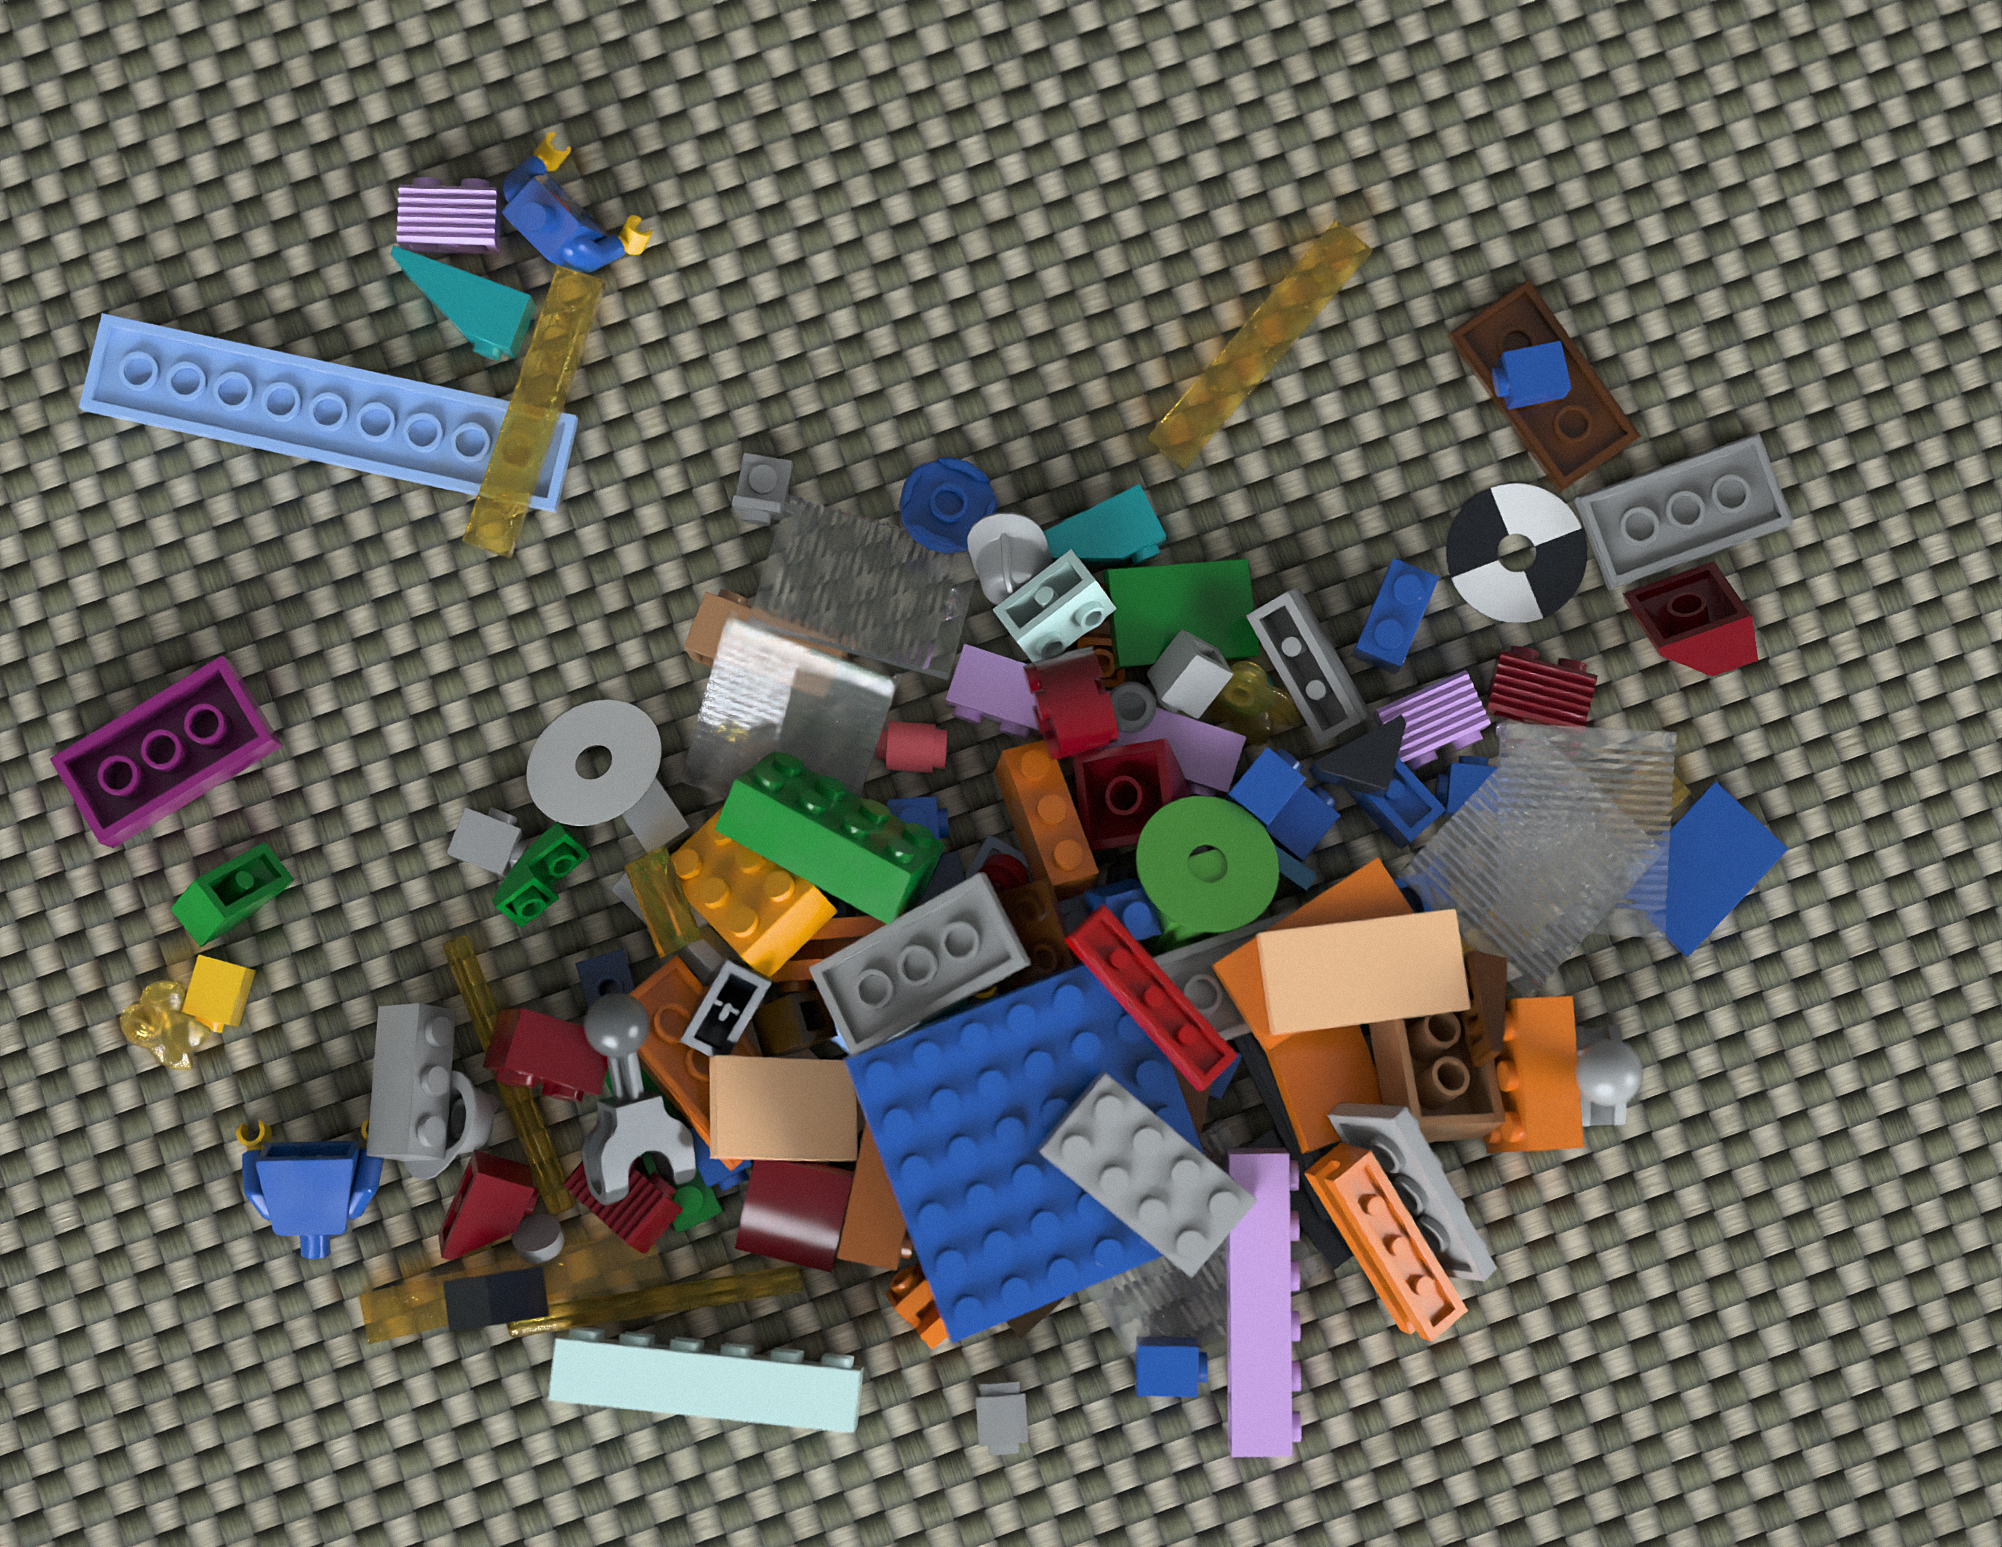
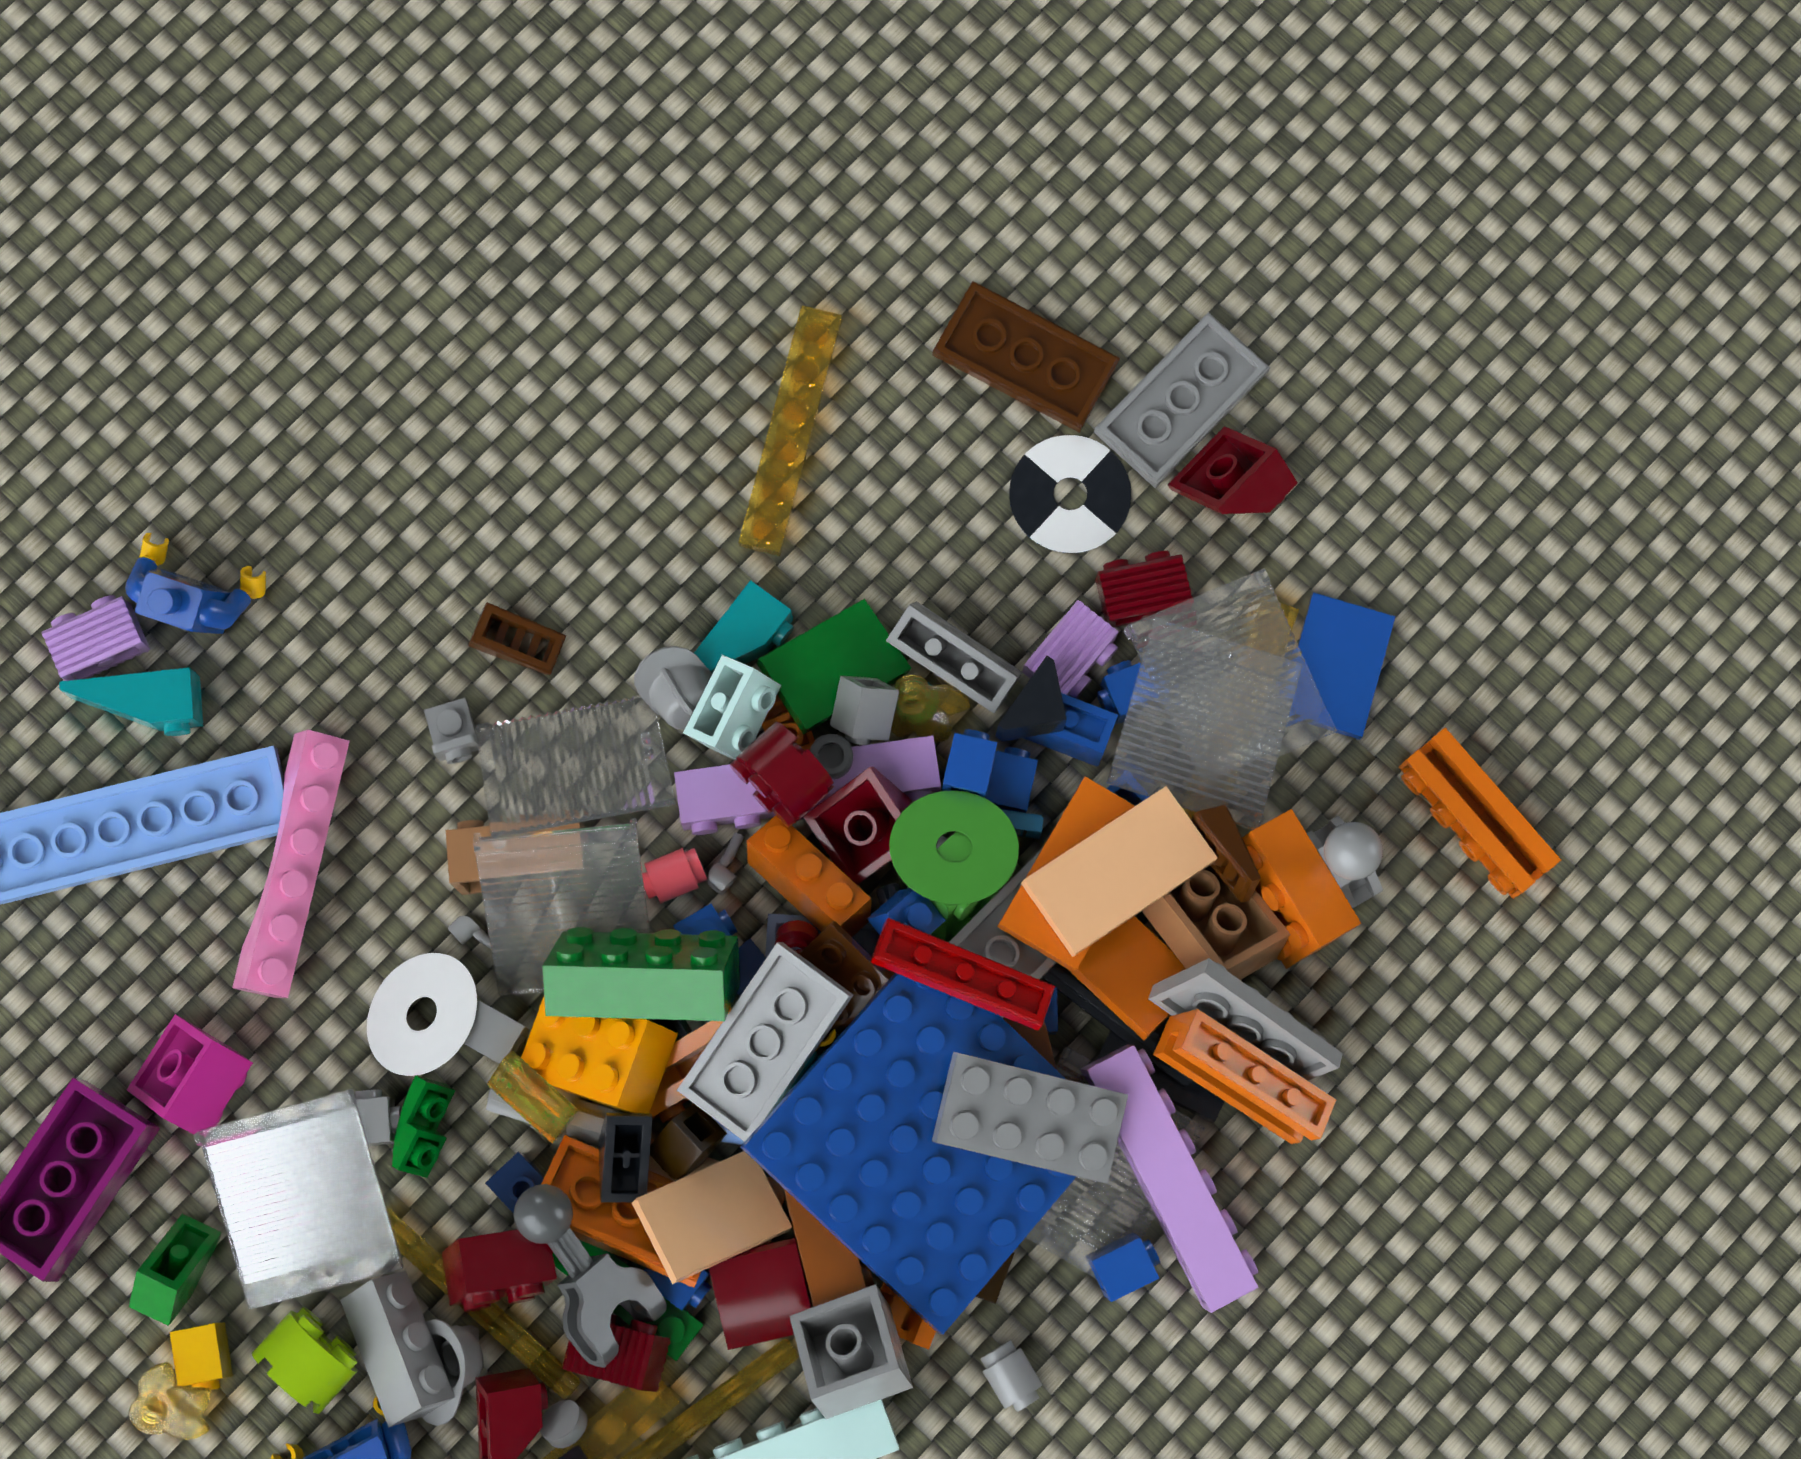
camera: 30 degrees left, 5 degrees down
clear yellow plate [462,265,606,559] -> none
blue tile [899,457,998,554] -> none
blue brick [1351,558,1439,675] -> none
blue brick [1492,341,1572,410] -> none
none -> dark pink slope [127,1014,253,1140]
none -> clear door [194,1088,404,1310]
none -> bright pink arch [232,730,350,998]
none -> lime brick [252,1306,358,1414]
none -> light grey hand [448,916,509,957]
none -> reddish brown slope [468,602,567,676]
none -> light grey hand [707,833,744,895]
none -> light grey brick [789,1285,913,1419]
none -> orange brick [1398,727,1561,899]

